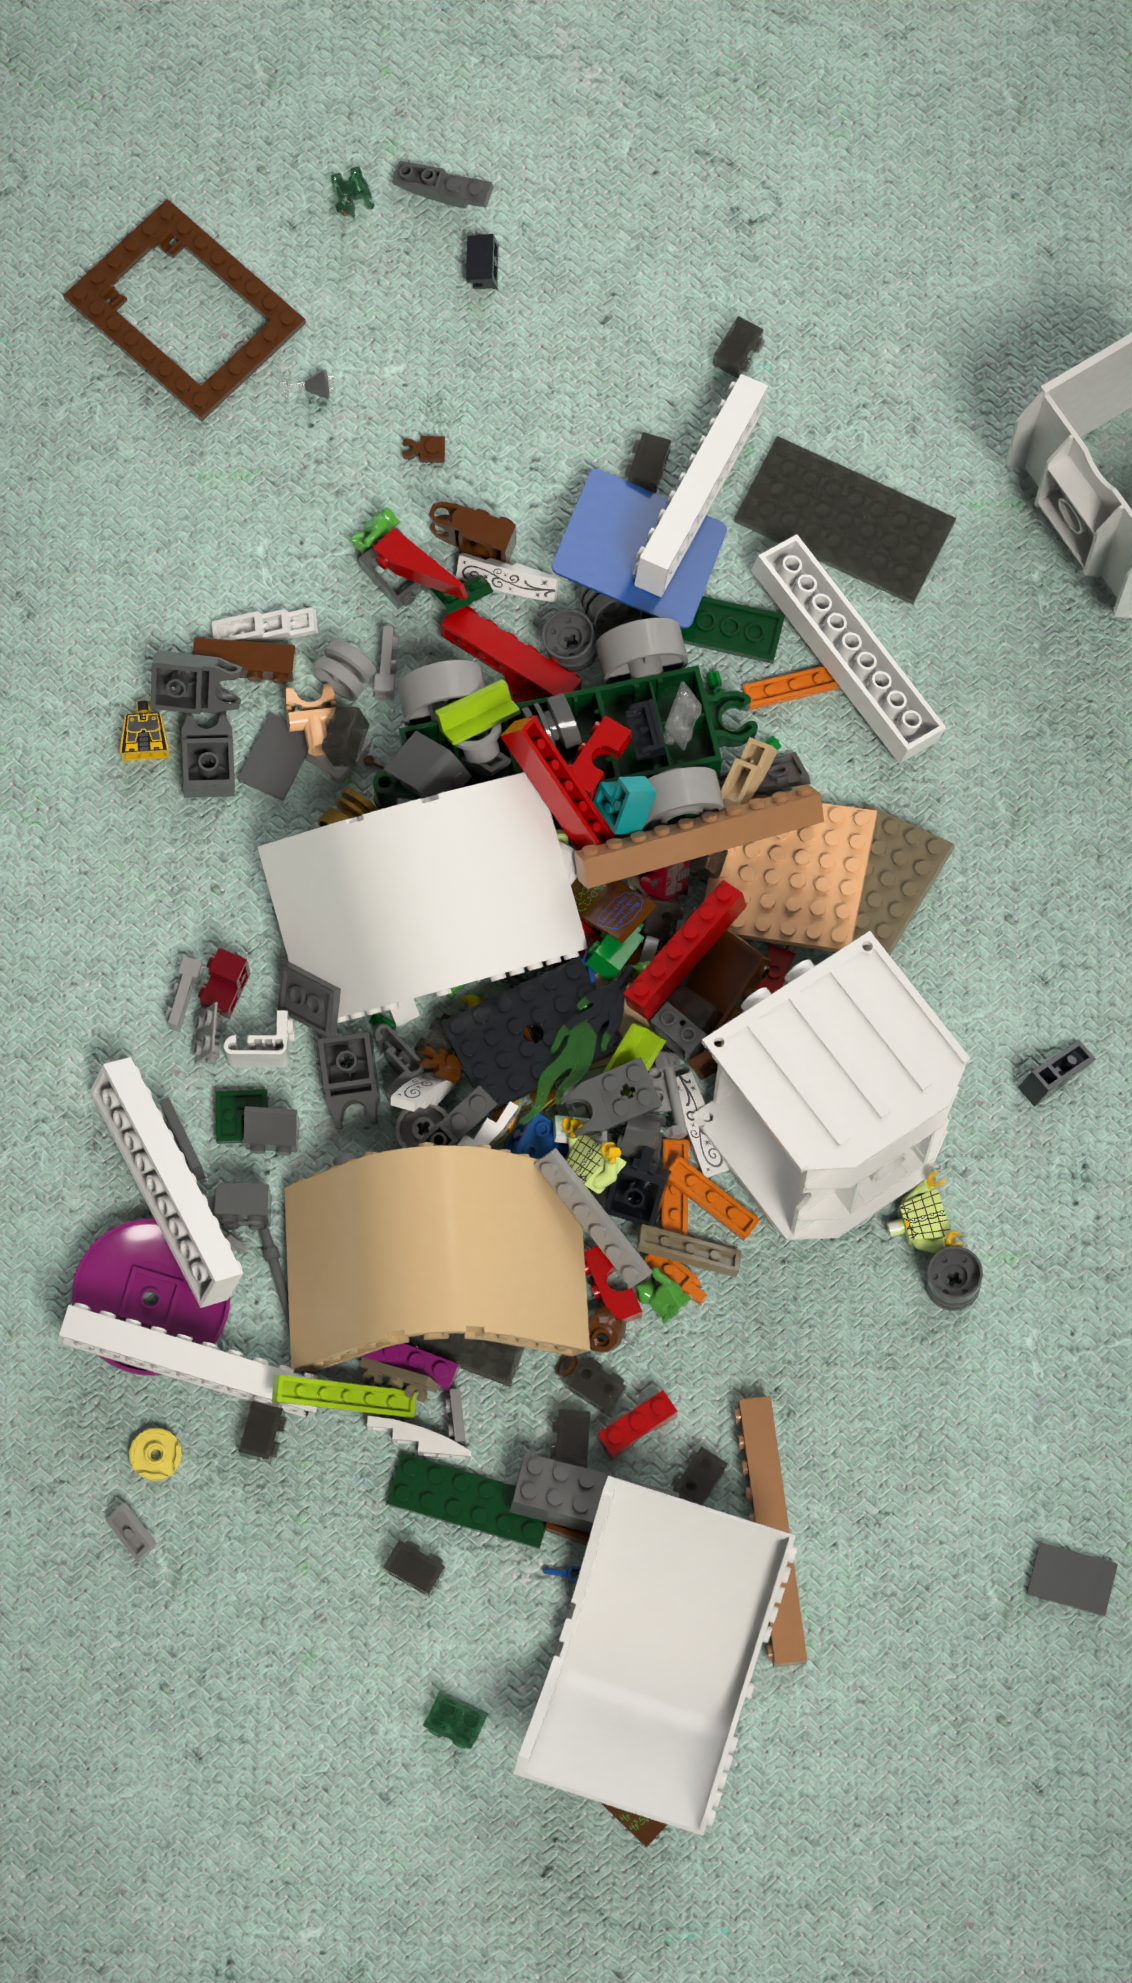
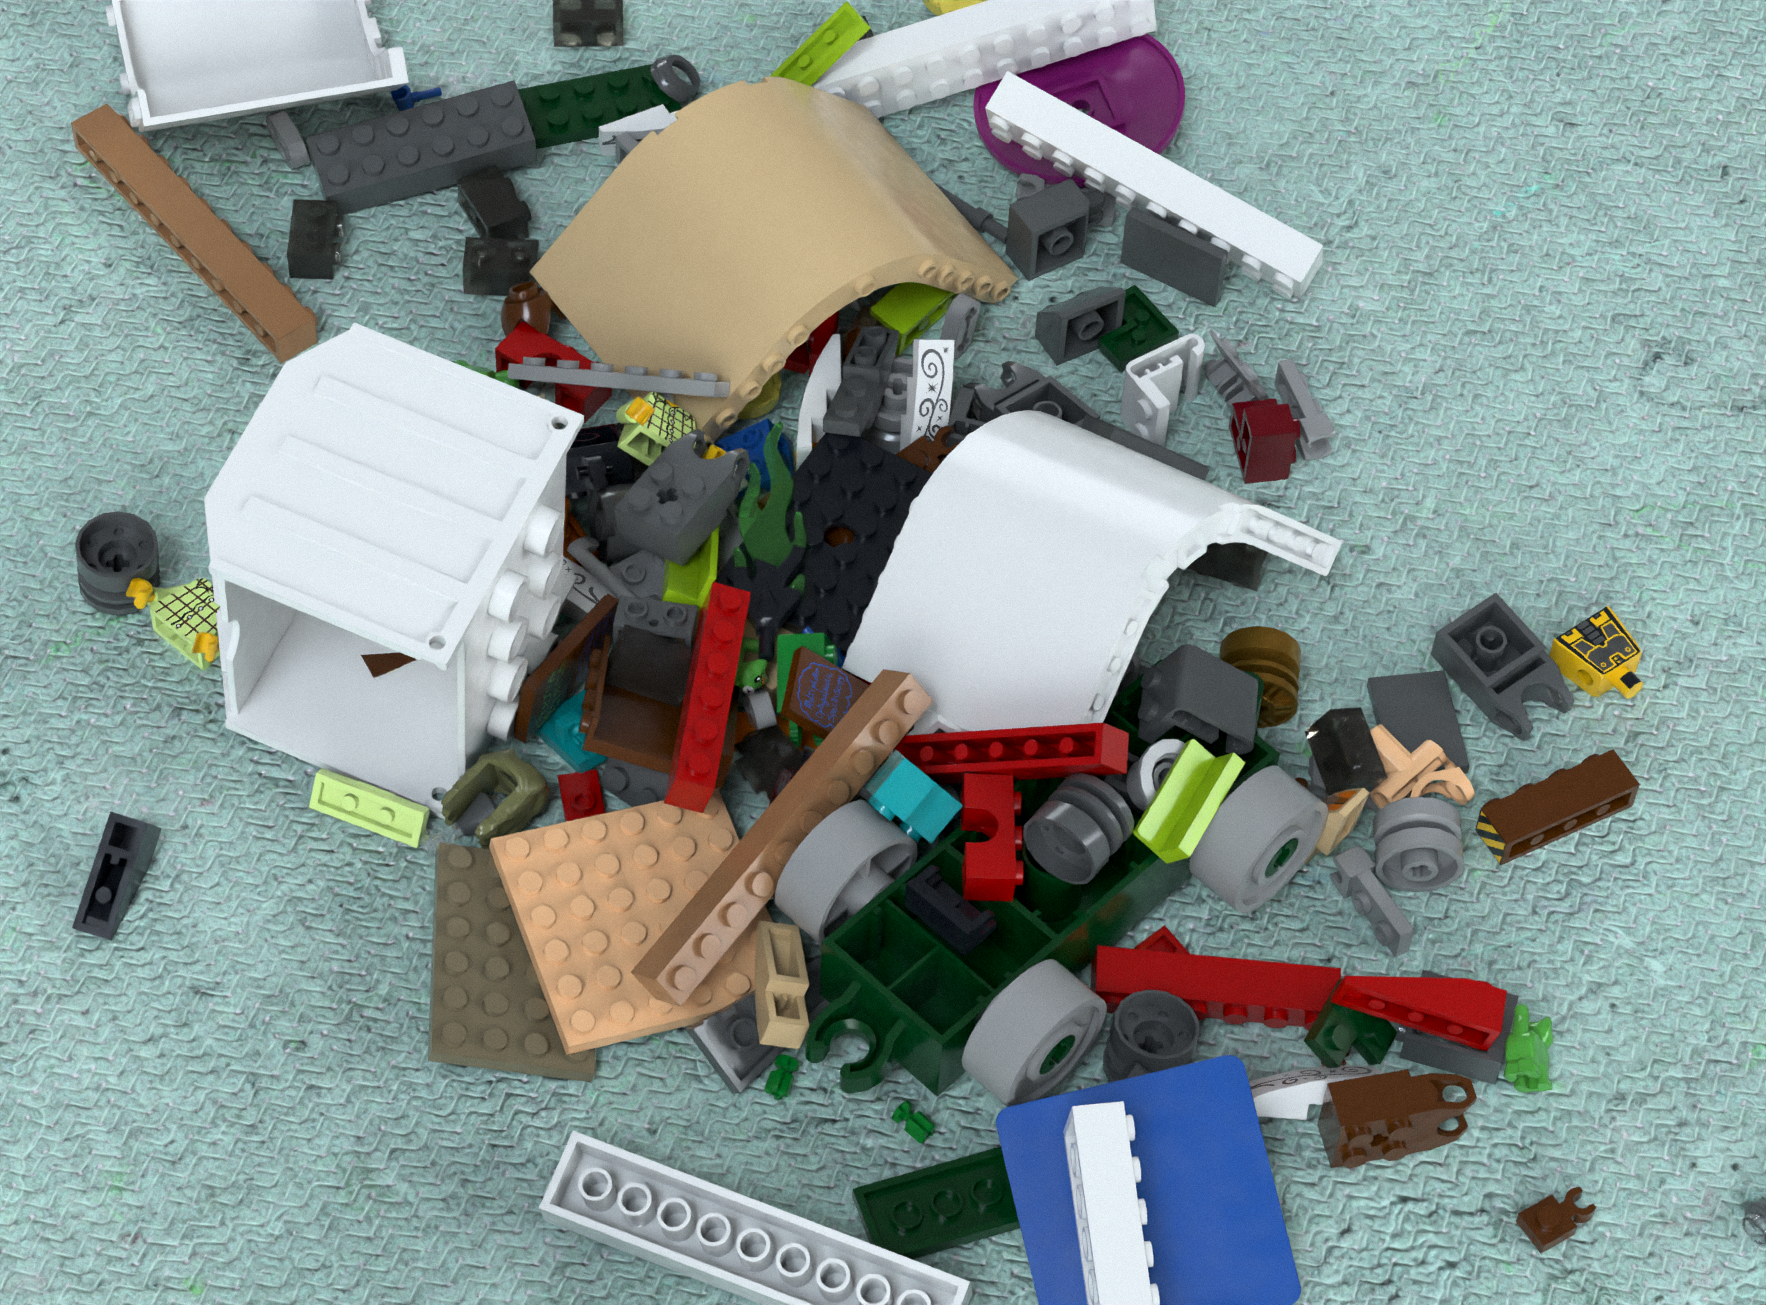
camera: 145 degrees right, 20 degrees down
dark grey brick [150,650,242,714] -> none
white slope [212,607,318,642] -> none
red arch [597,1390,678,1461] -> none
clear hinge [663,682,702,750] -> none
orange tile [742,665,841,711] -> none
none -> dark grey piece [650,55,701,103]
none -> tan slope [1304,788,1370,864]

